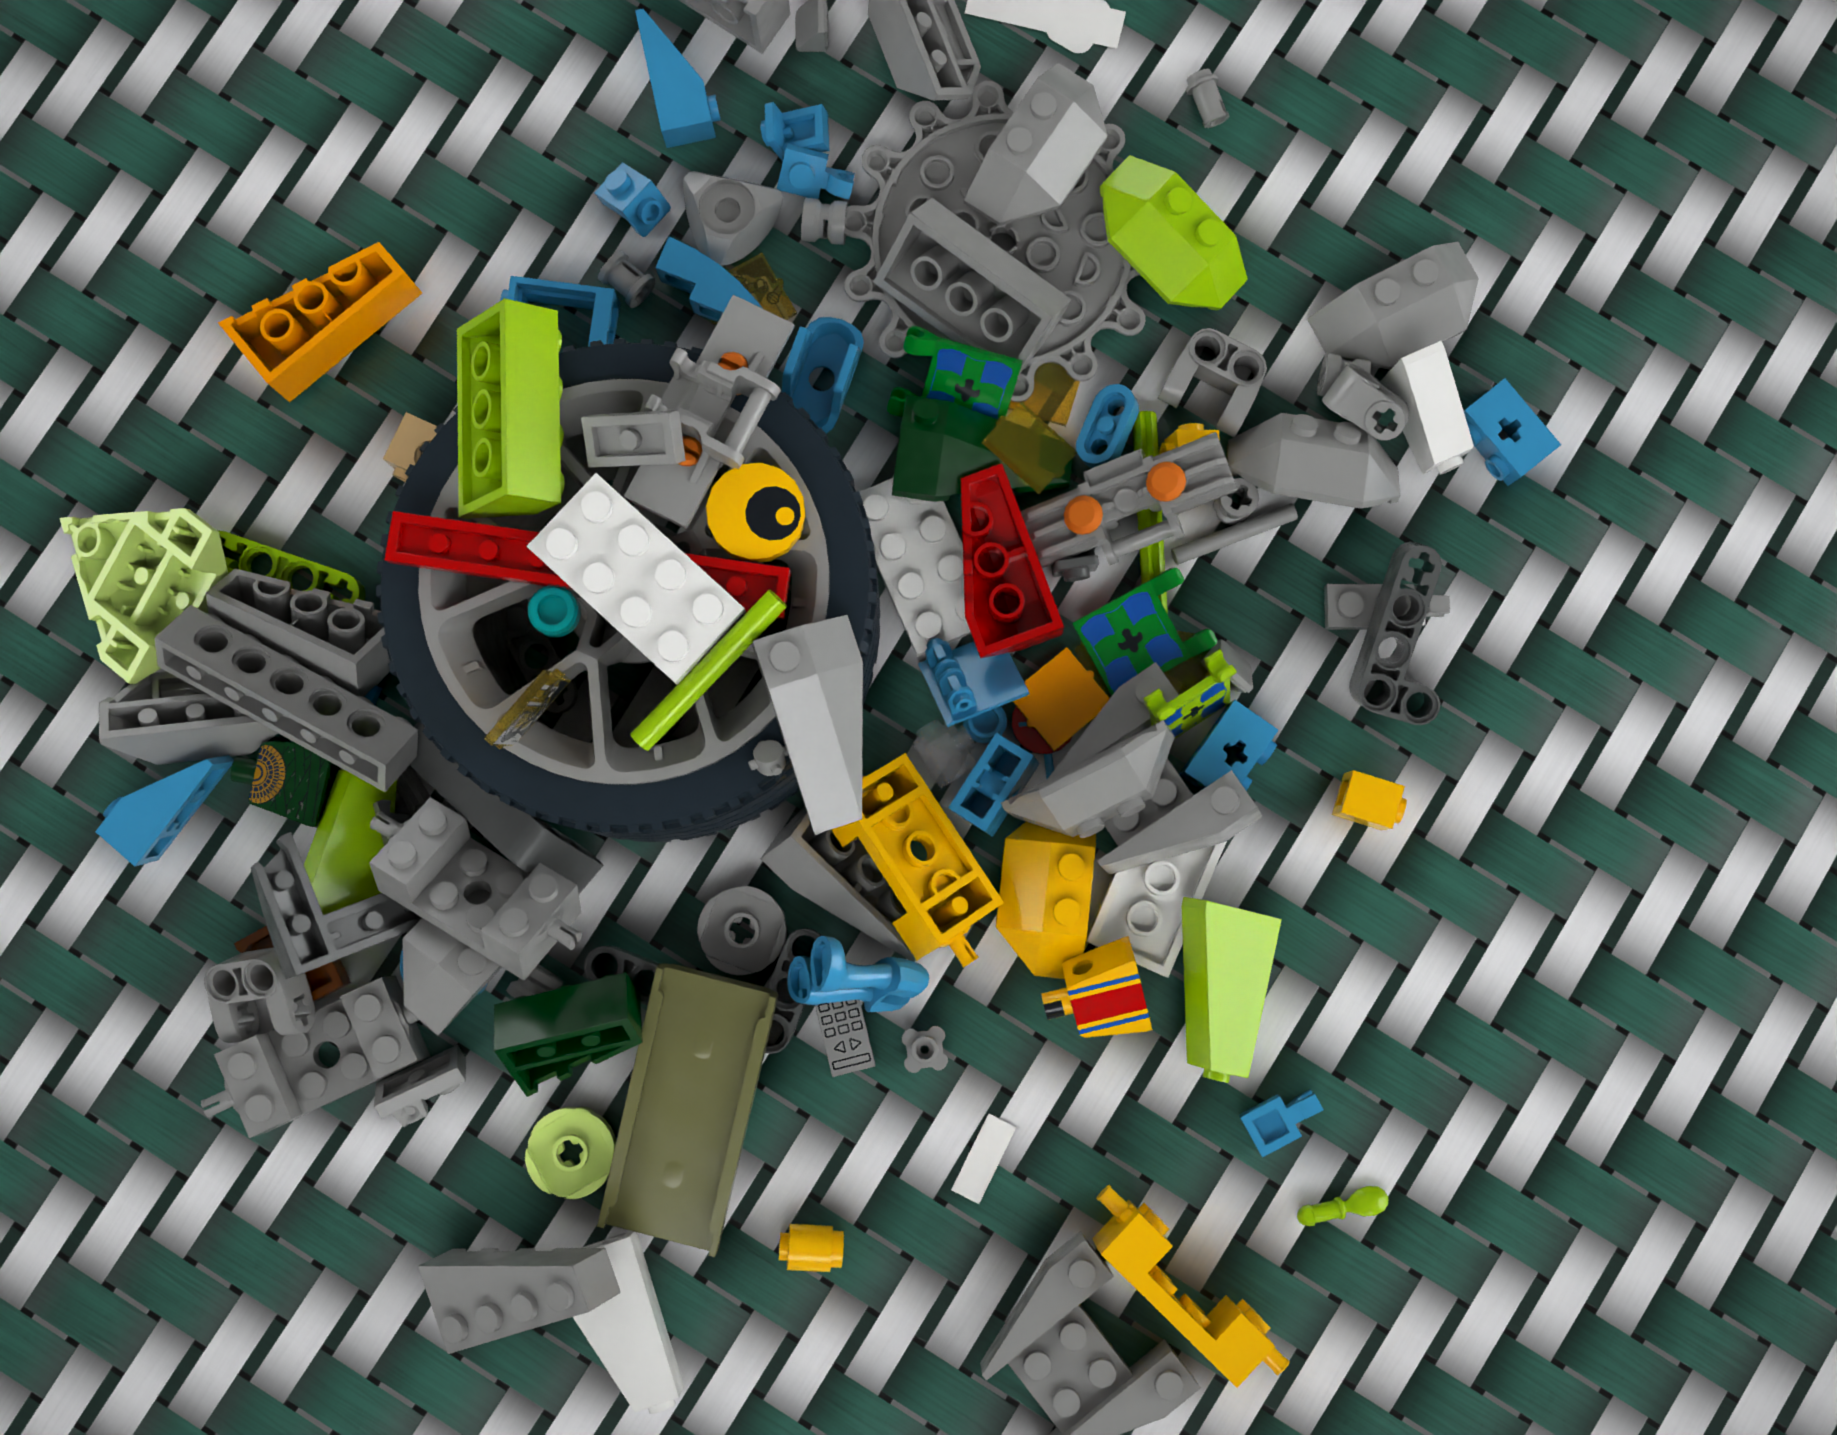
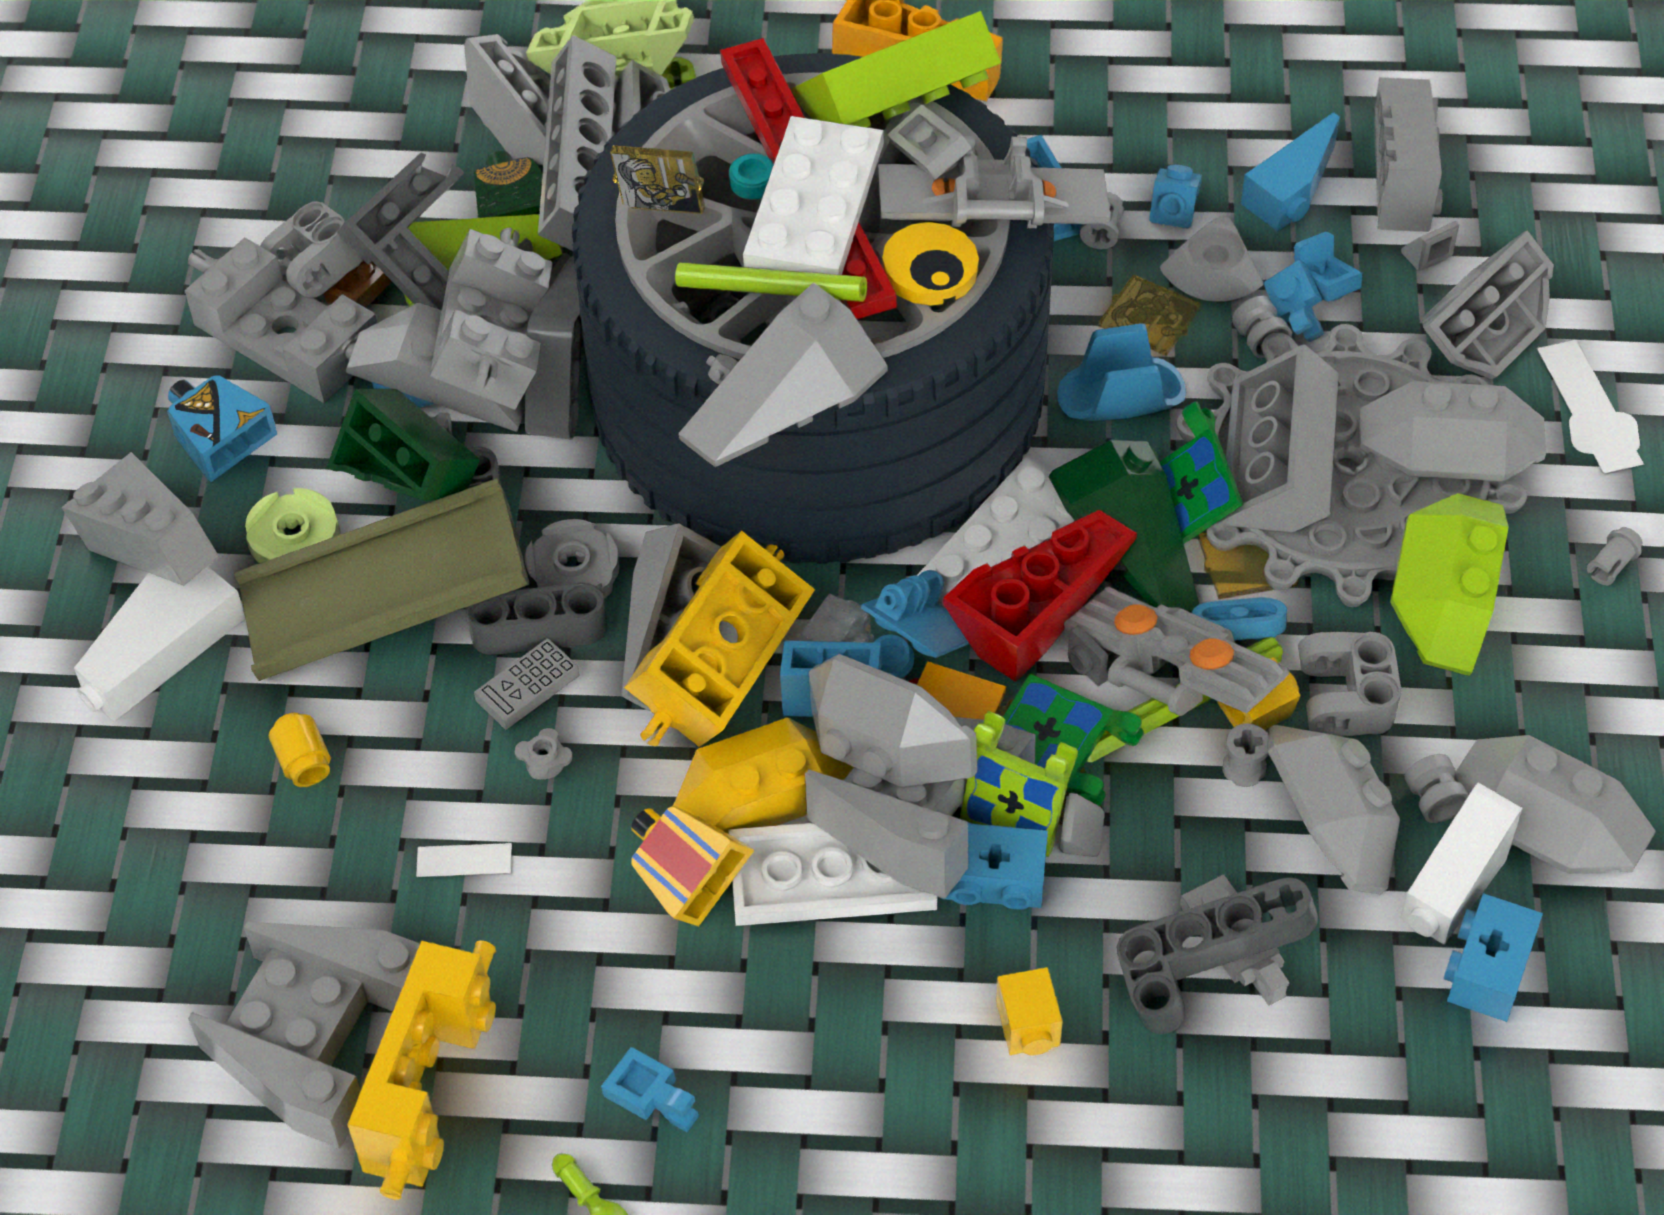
camera: 65 degrees right, 30 degrees down
dark azure slope [95,755,234,866] -> none
light grey hinge [374,1045,466,1127] -> none
dark azure slope [655,237,763,322] -> none
dark azure piece [787,936,929,1012] -> none
clear yellow piece [982,402,1077,494] -> none
light grey bar [1171,503,1298,565] -> none
lime slope [1182,897,1282,1083] -> none
light grey piece [1322,362,1409,440] -> none
none -> dark azure torso [167,376,277,482]

